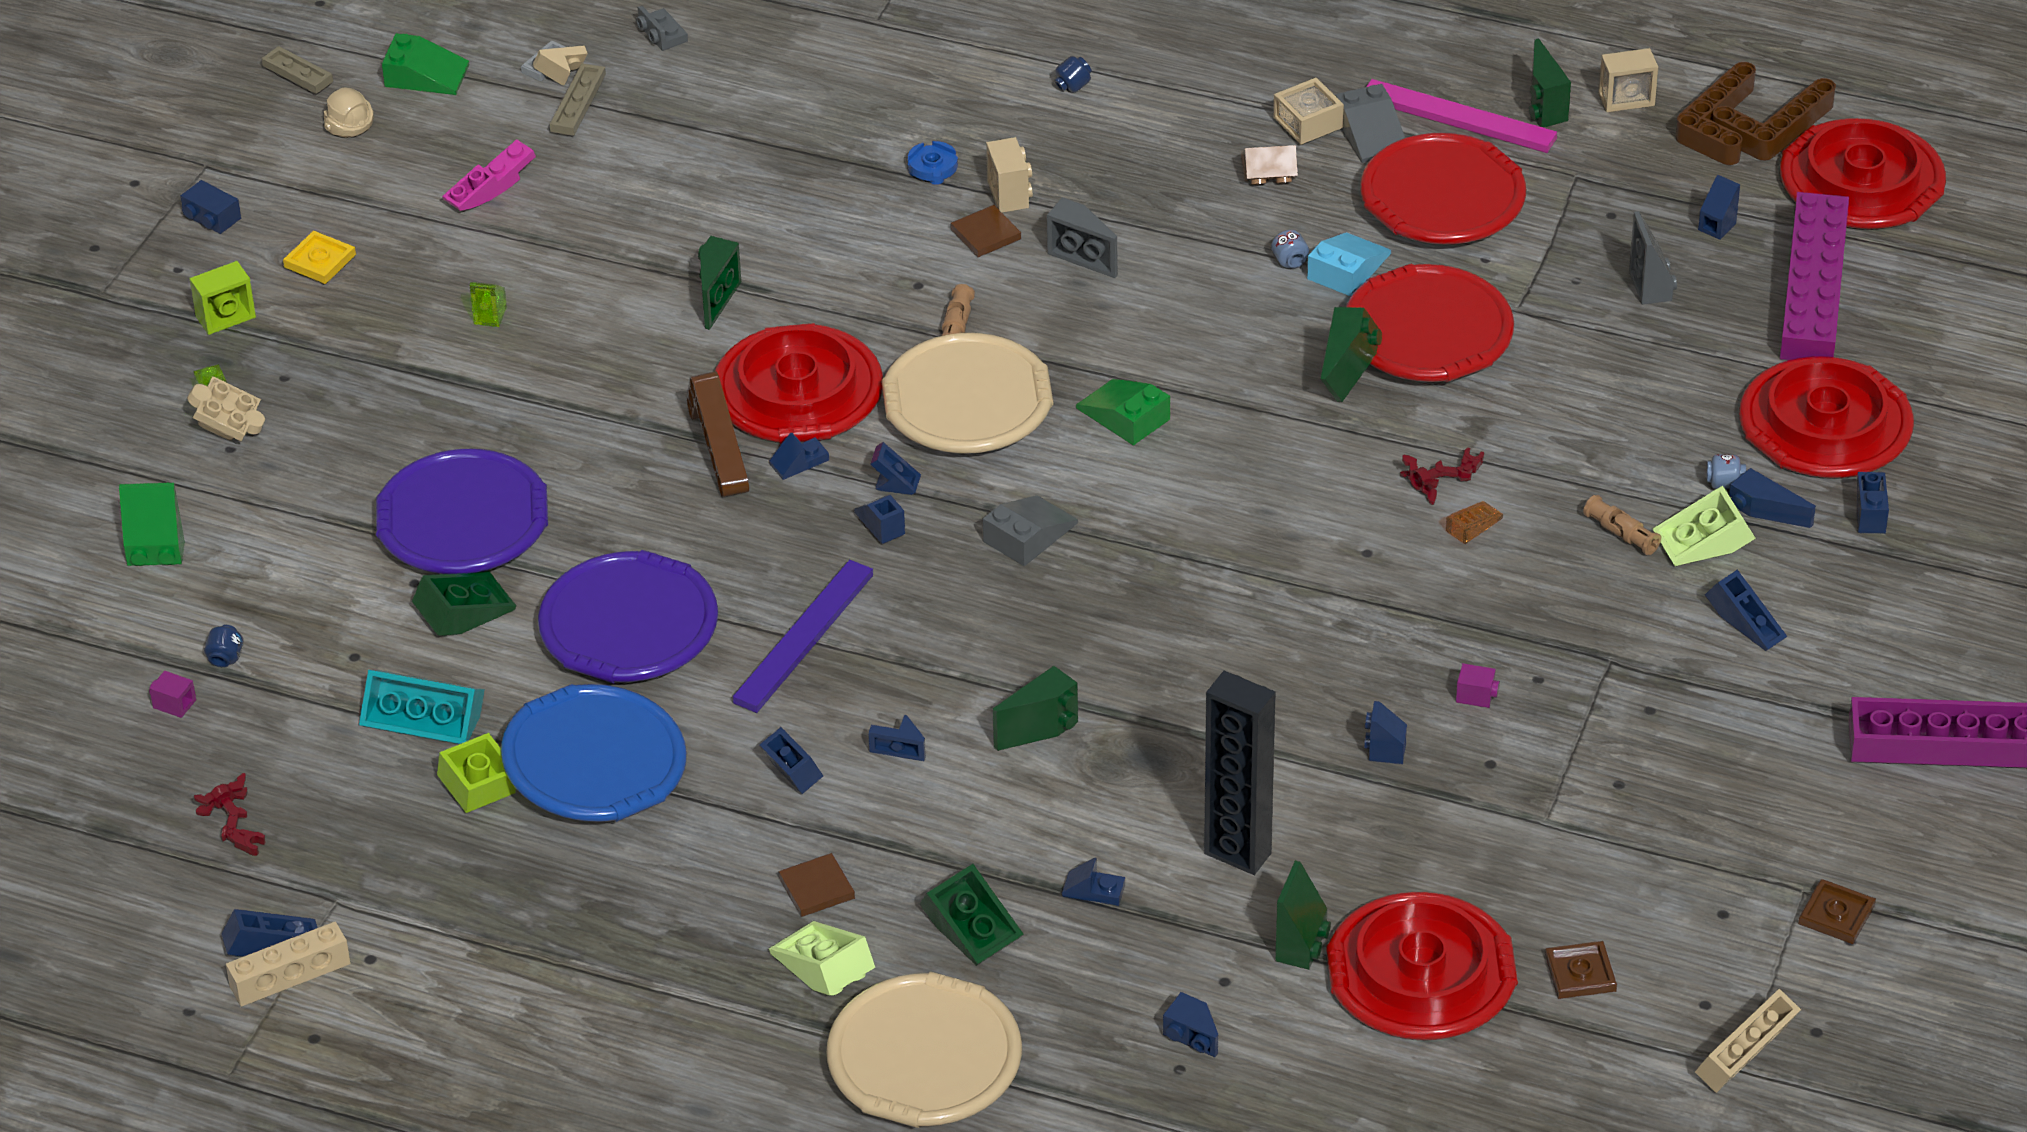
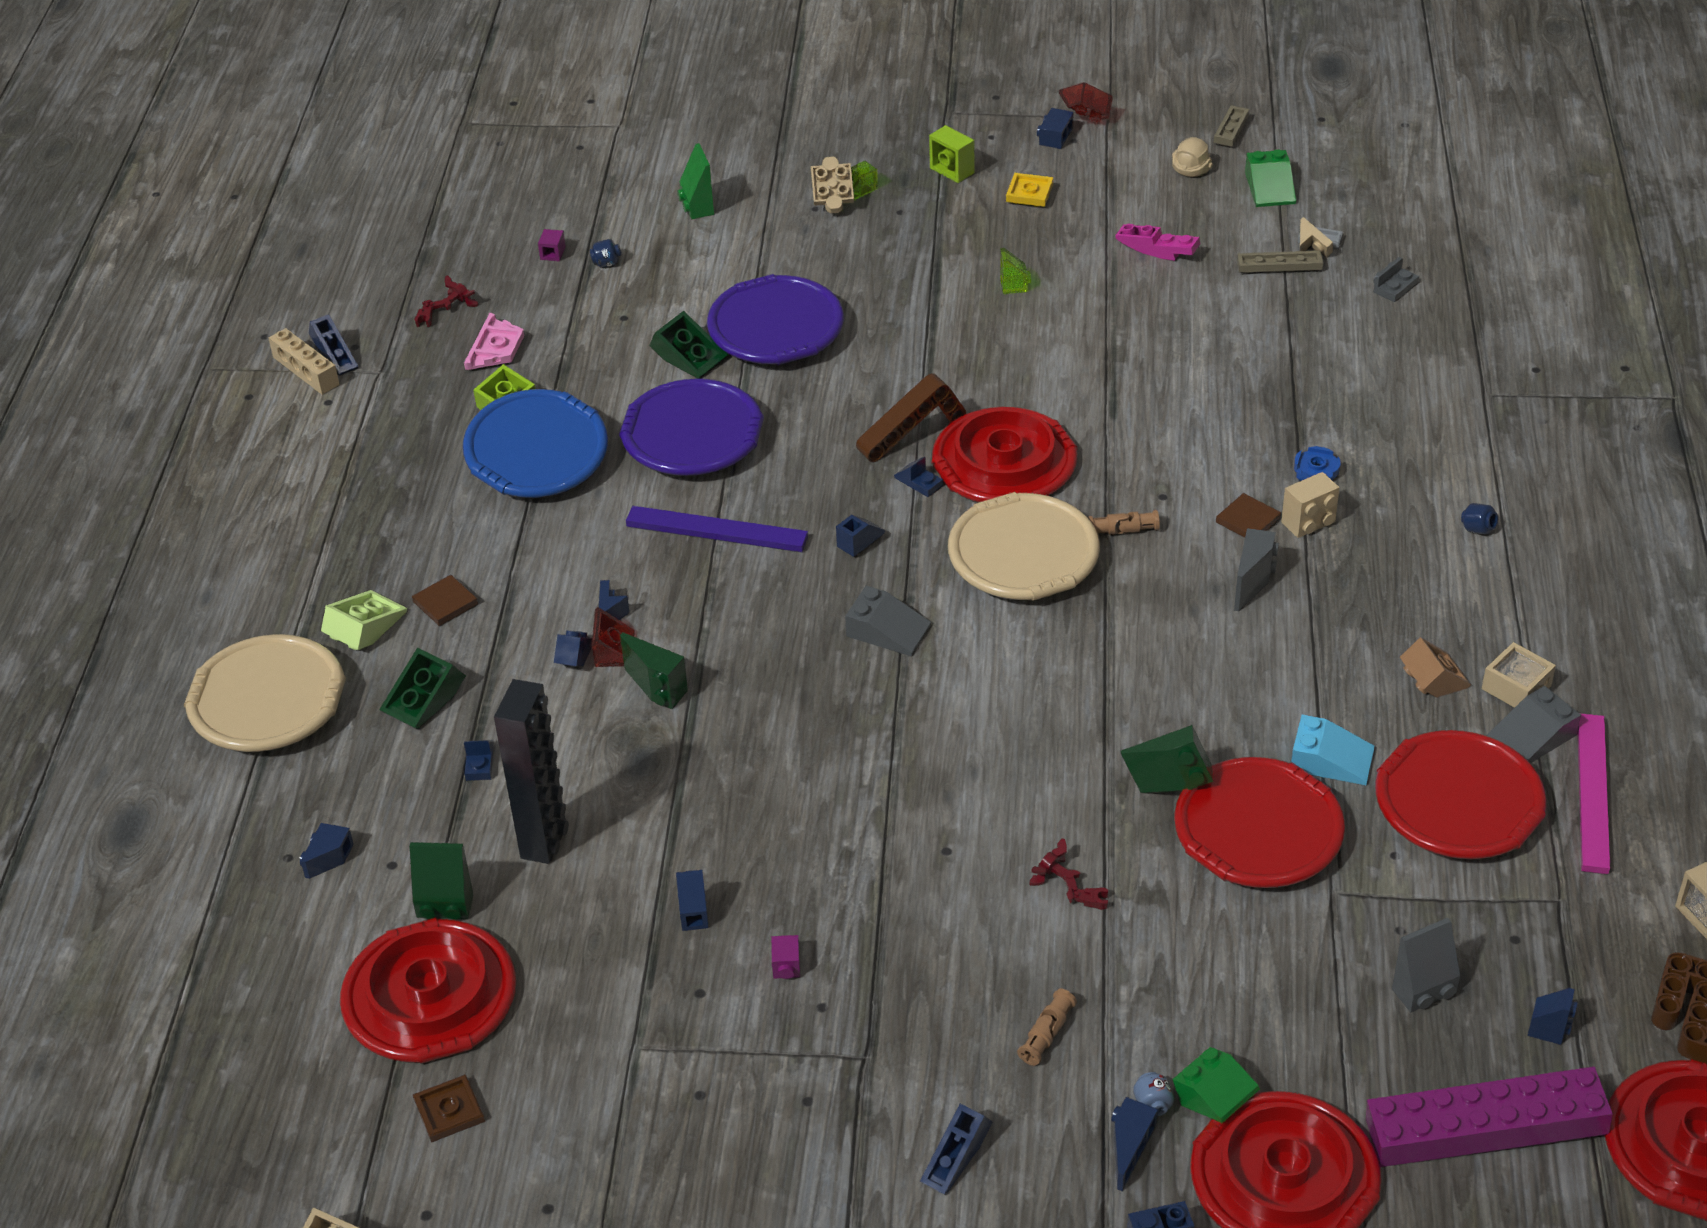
camera: 75 degrees right, 0 degrees up
teal slope [359,670,485,744] -> none
dark green slope [698,235,742,330] -> none
dark blue brick [760,727,824,794] -> none
dark blue slope [870,442,921,495] -> none
green slope [1076,379,1170,446] -> none
sand blue head [1271,230,1309,268] -> none
clear orange slope [1446,501,1503,544] -> none
dark green slope [1529,38,1571,128] -> none
yellowish green slope [1653,486,1756,566] -> none
none -> bright pink wing [464,313,524,370]
none -> dark blue slope [553,630,595,666]
none -> clear red slope [592,607,635,667]
none -> clear red slope [1059,82,1113,122]
none -> green slope [1172,1047,1260,1123]

